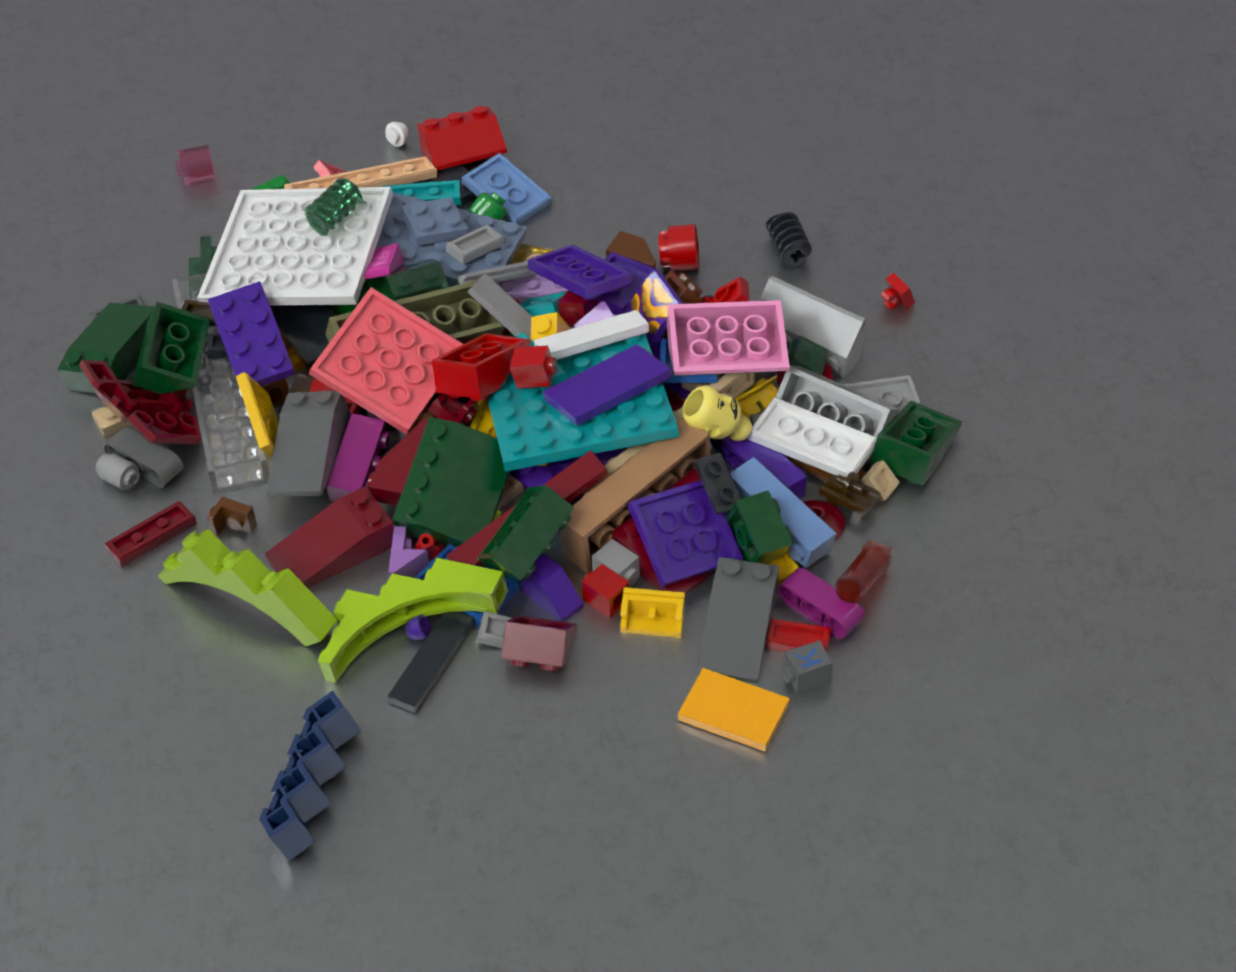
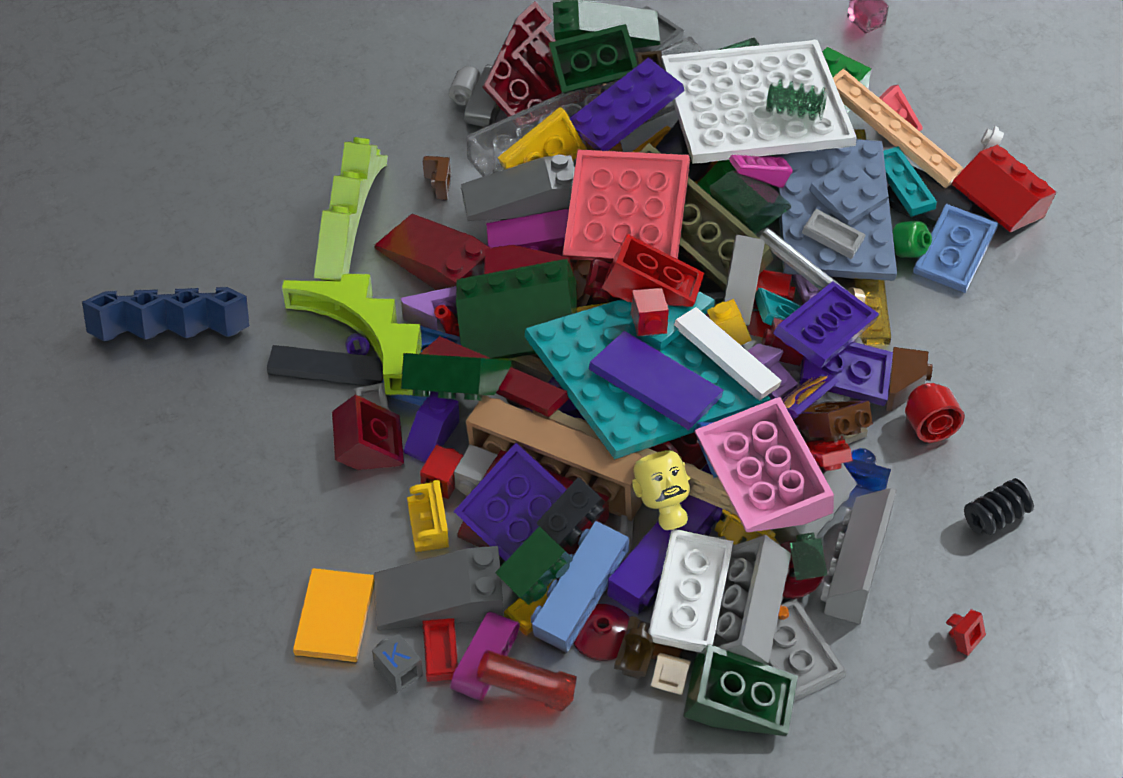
camera: 70 degrees right, 5 degrees up
dark red tile [104,501,197,567] -> none

